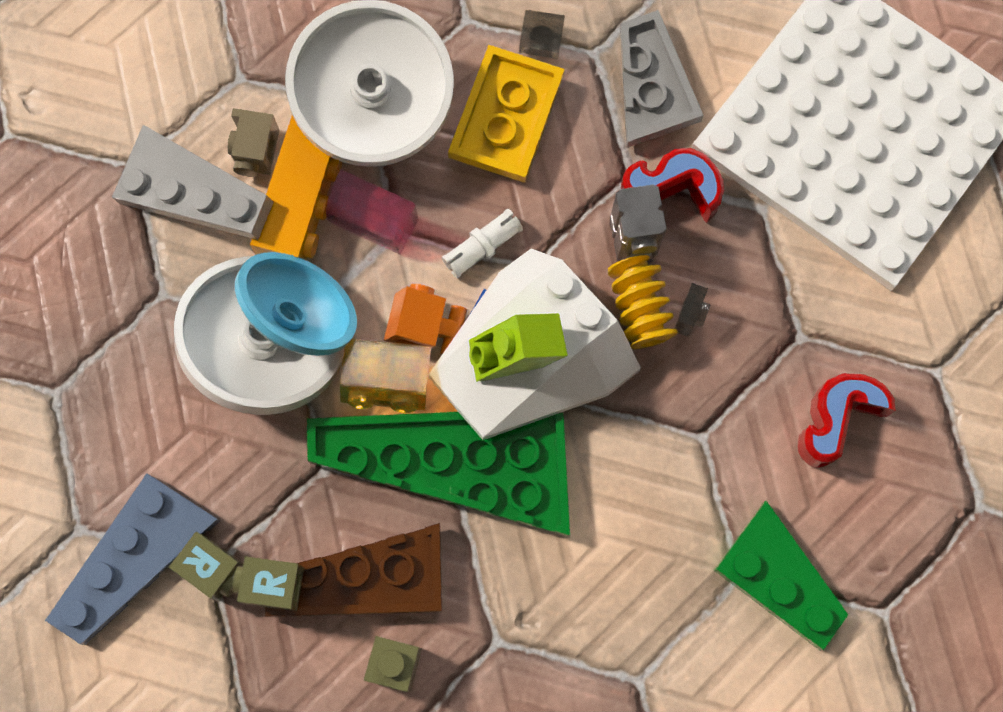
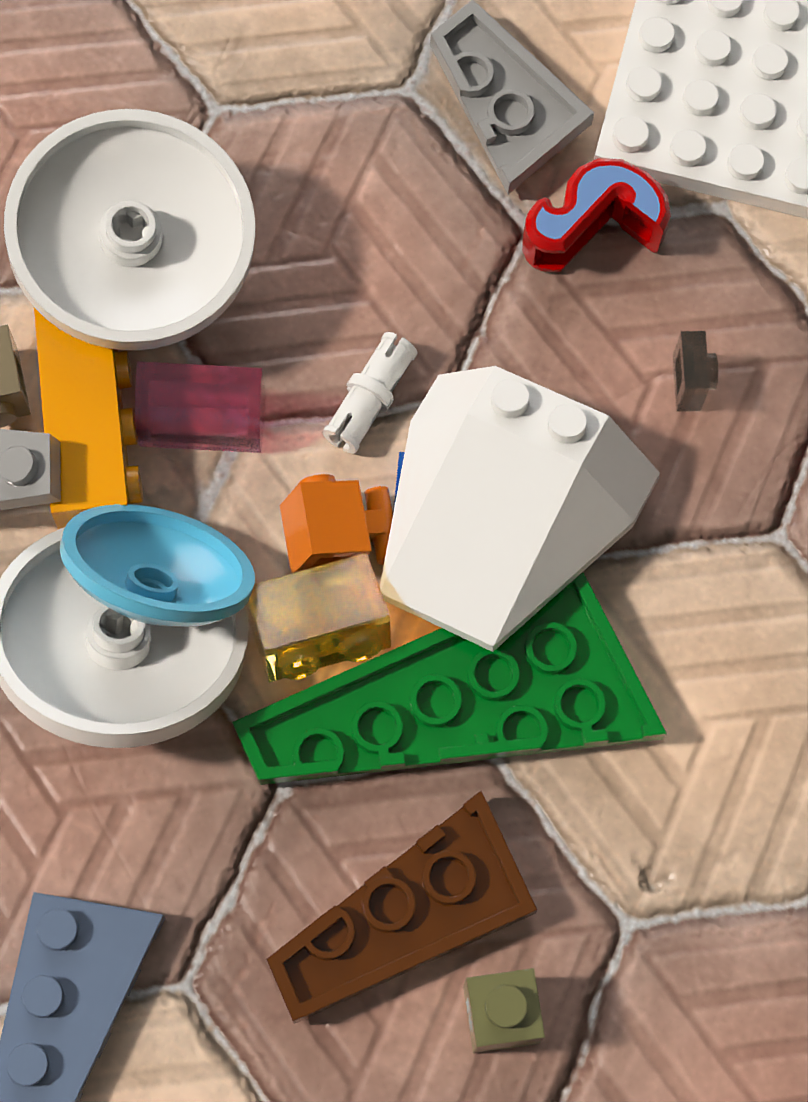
camera: 25 degrees left, 5 degrees down
olive brick [169,531,243,601] -> none
olive brick [233,556,304,611] -> none
yellow plate [448,44,565,183] -> none
lime slope [469,313,568,382] -> none
clear smoke plate [519,10,565,59] -> none
yellow piece [607,255,678,349] -> none
flat silver brick [610,184,666,264] -> none

